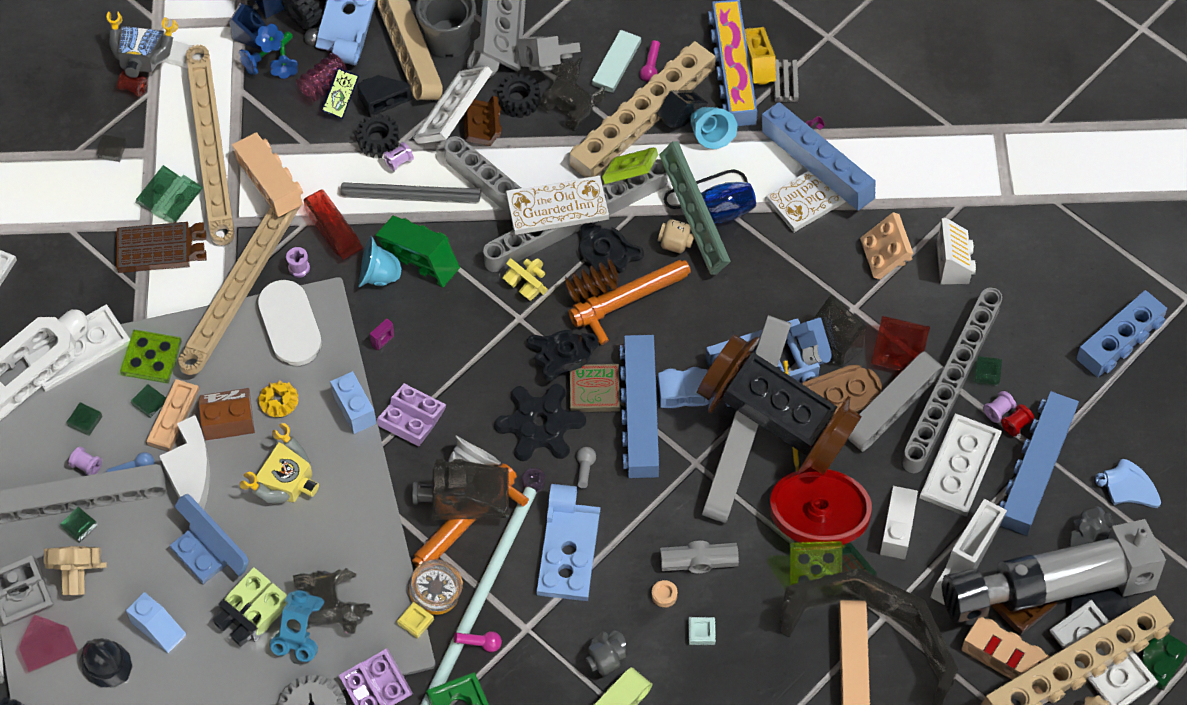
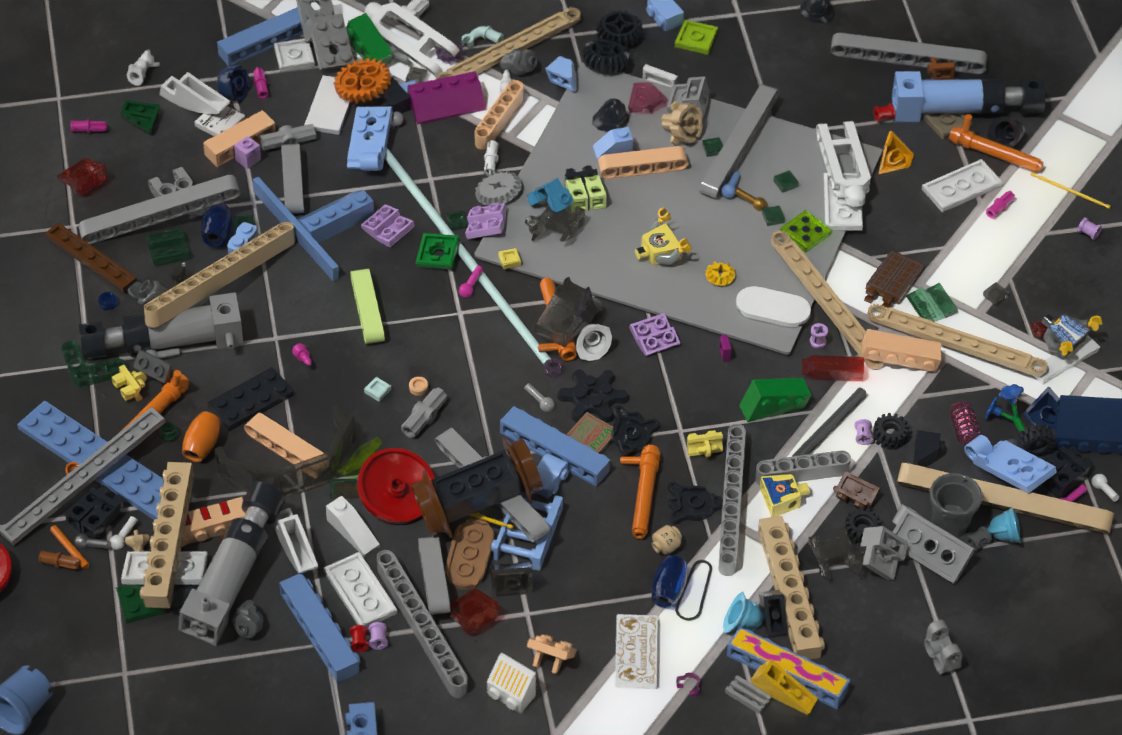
camera: 125 degrees right, 10 degrees down
lavender bush [68,446,102,476] -> none
light nougat tile [146,379,200,452] -> none
white slope [159,415,210,509] -> none
medium blue plate [170,494,248,584] -> none
dark orange slope [199,388,255,441] -> none
tile [321,68,360,119] -> none
light blue brick [330,371,376,434] -> none
medium azure piece [359,236,401,287] -> none
clear piece [409,560,463,615] -> none
white tile [413,66,492,144] -> none
white tile [506,176,609,235] -> none
light blue hinge [537,484,600,601] -> none
reddish brown piece [565,259,619,303] -> none
dark grey head [586,630,626,676] -> none
light aqua tile [592,30,641,93] -> none
lime tile [602,147,659,184] -> none
dark pink bar [640,41,660,82] -> none
sand green tile [659,141,731,275] -> none
medium blue brick [762,102,876,211] -> none
medium blue leg [790,317,831,366] -> none
clear green plate [974,356,1002,385] -> none
light blue arm [1095,459,1161,508] -> none
none -> light nougat beam [598,146,688,179]
none -> pearl gold bar [735,188,767,211]
none -> light yellow torso [760,474,810,517]

